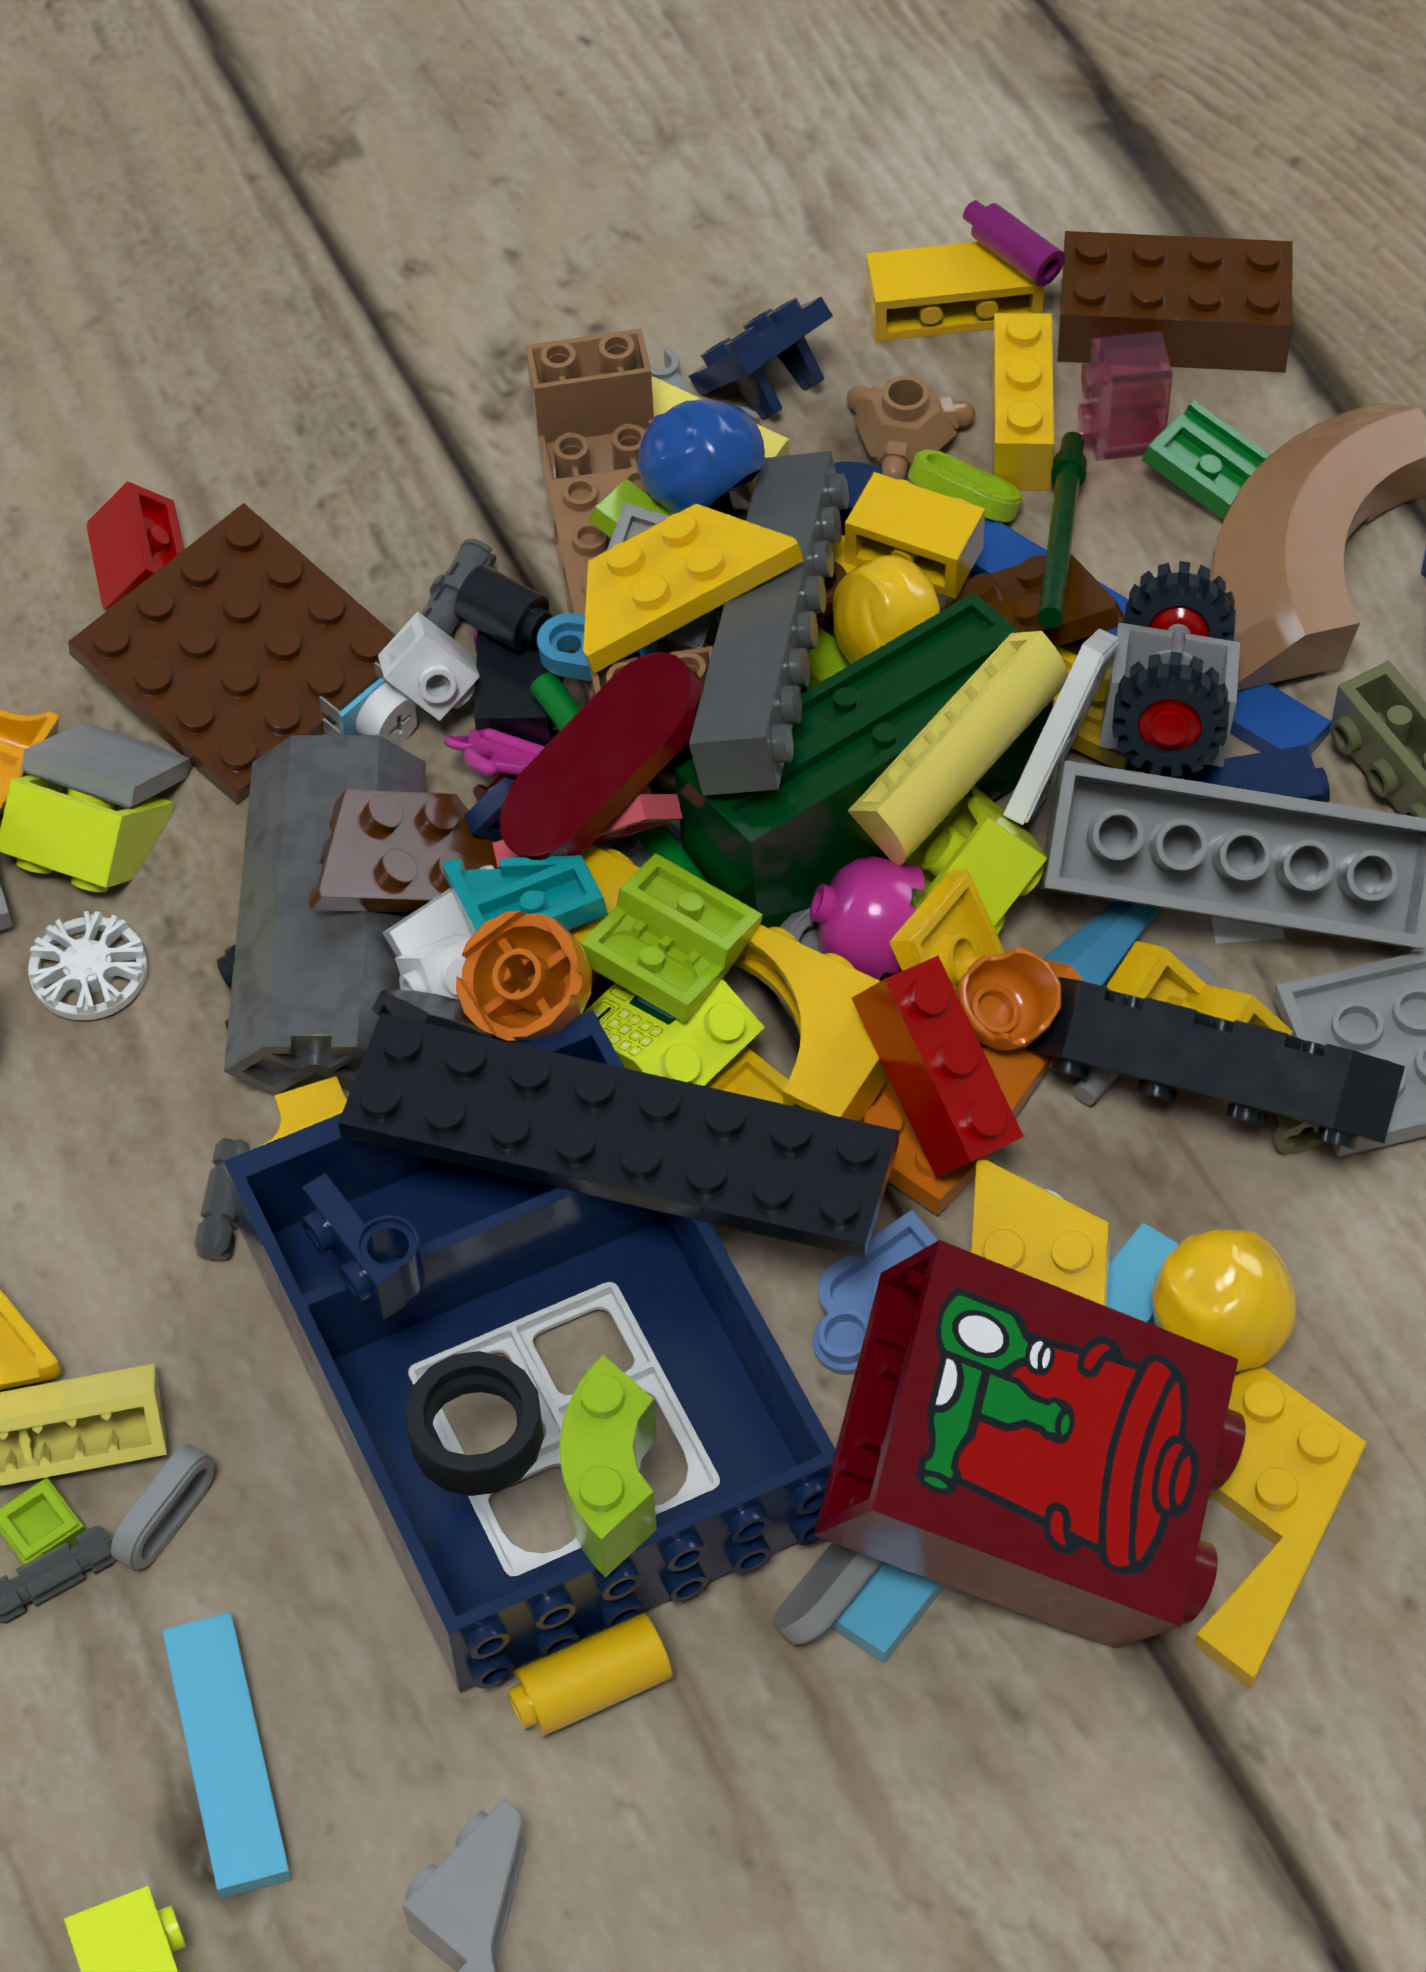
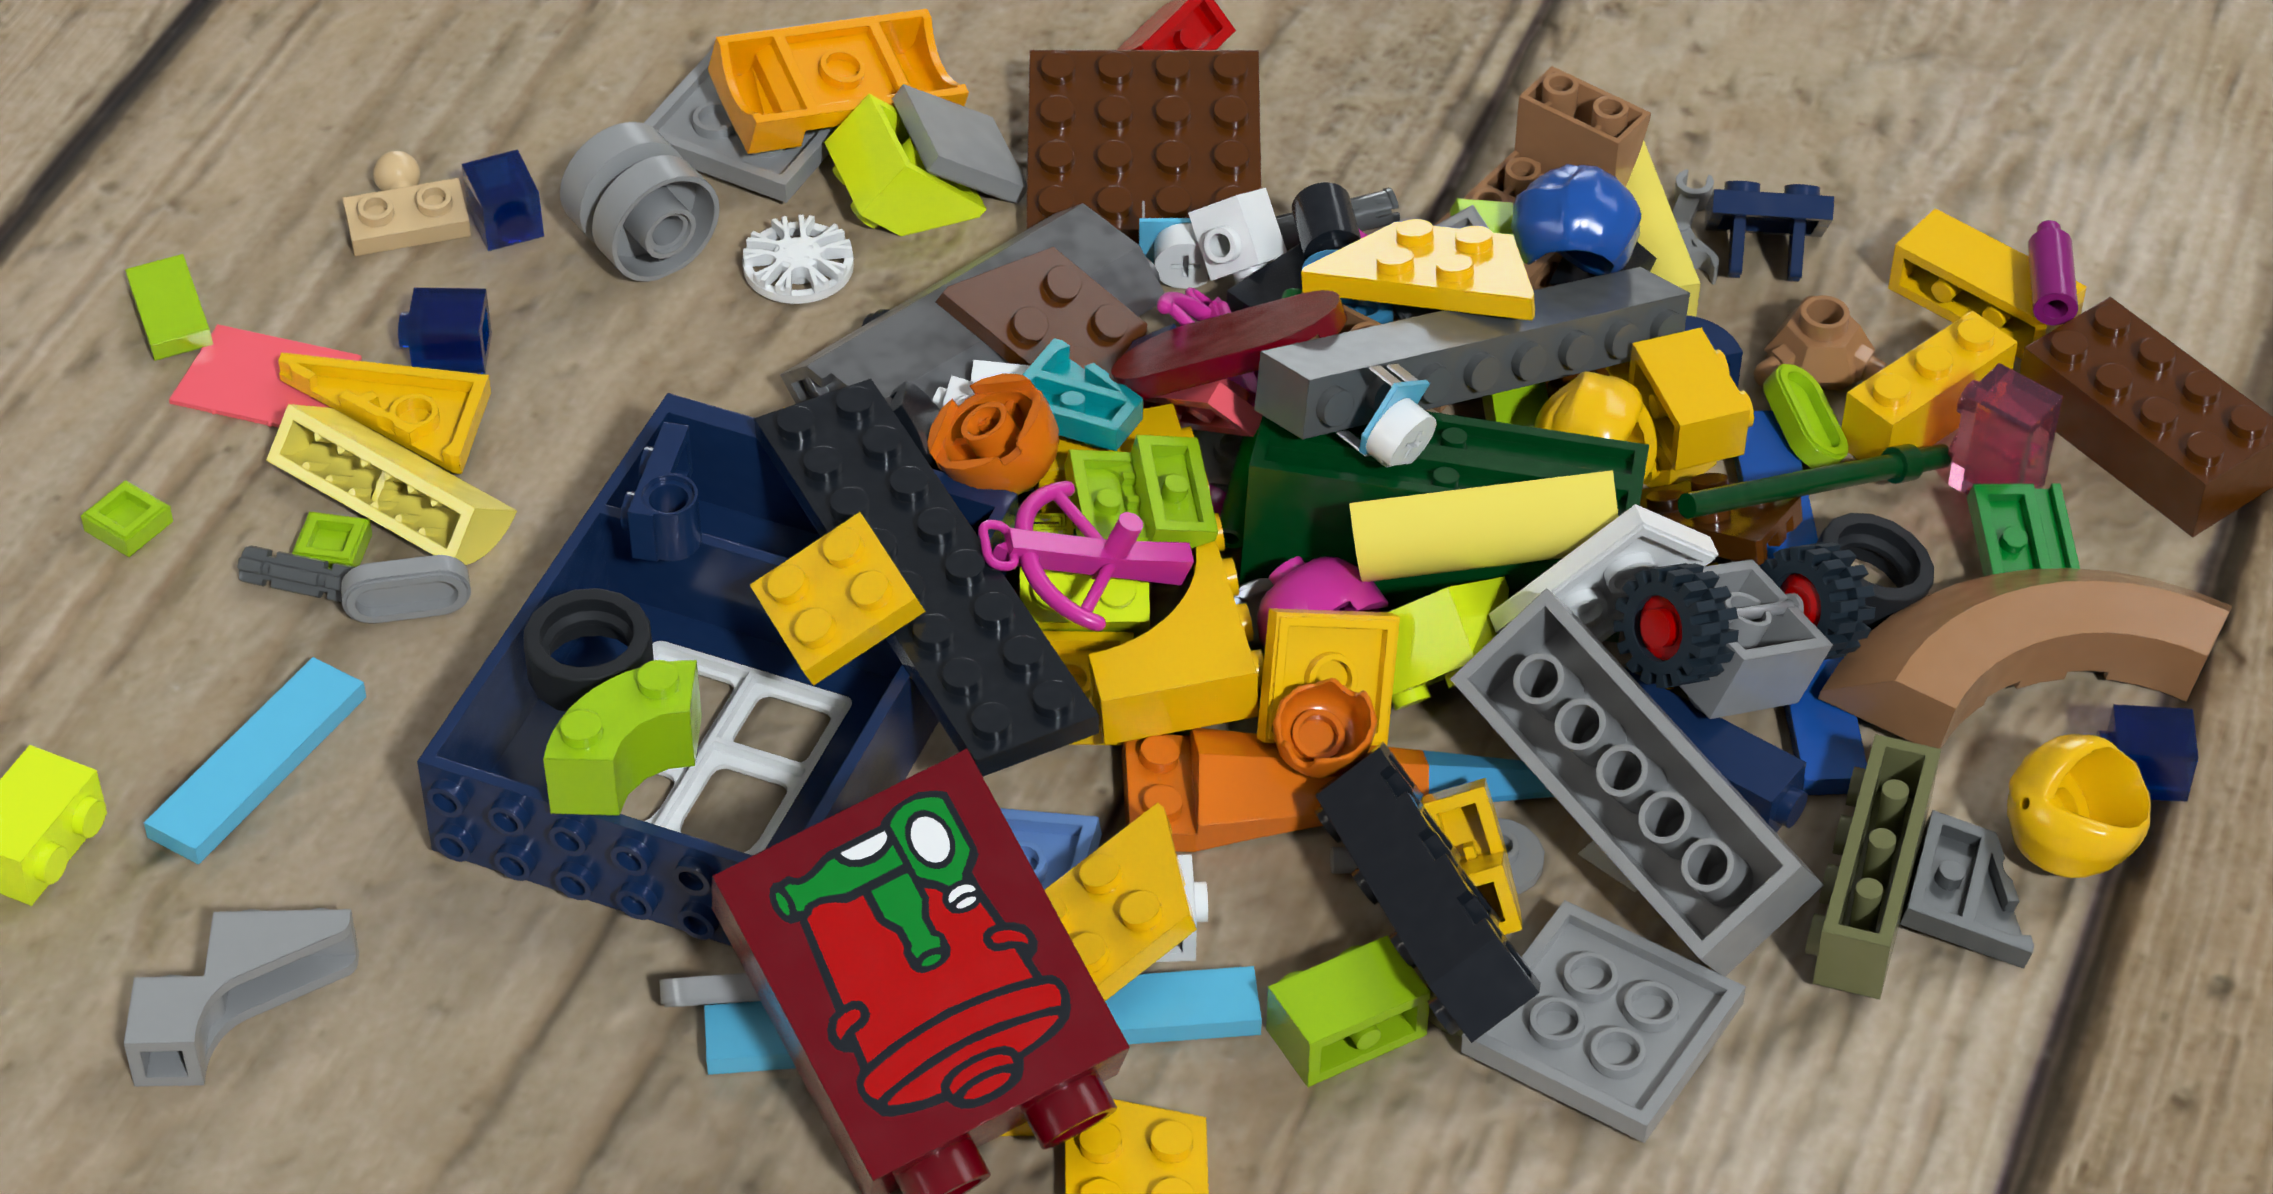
camera: 45 degrees right, 10 degrees down
yellow brick [506,1612,673,1737] -> none
red brick [851,955,1024,1178] -> none
yellow piece [1152,1229,1296,1372] -> none
none -> yellow plate [750,512,926,686]
none -> dark pink piece [978,481,1194,632]
none -> lime brick [1266,935,1430,1087]
none -> white piece [1337,364,1436,467]
none -> black tyre [1817,513,1934,631]

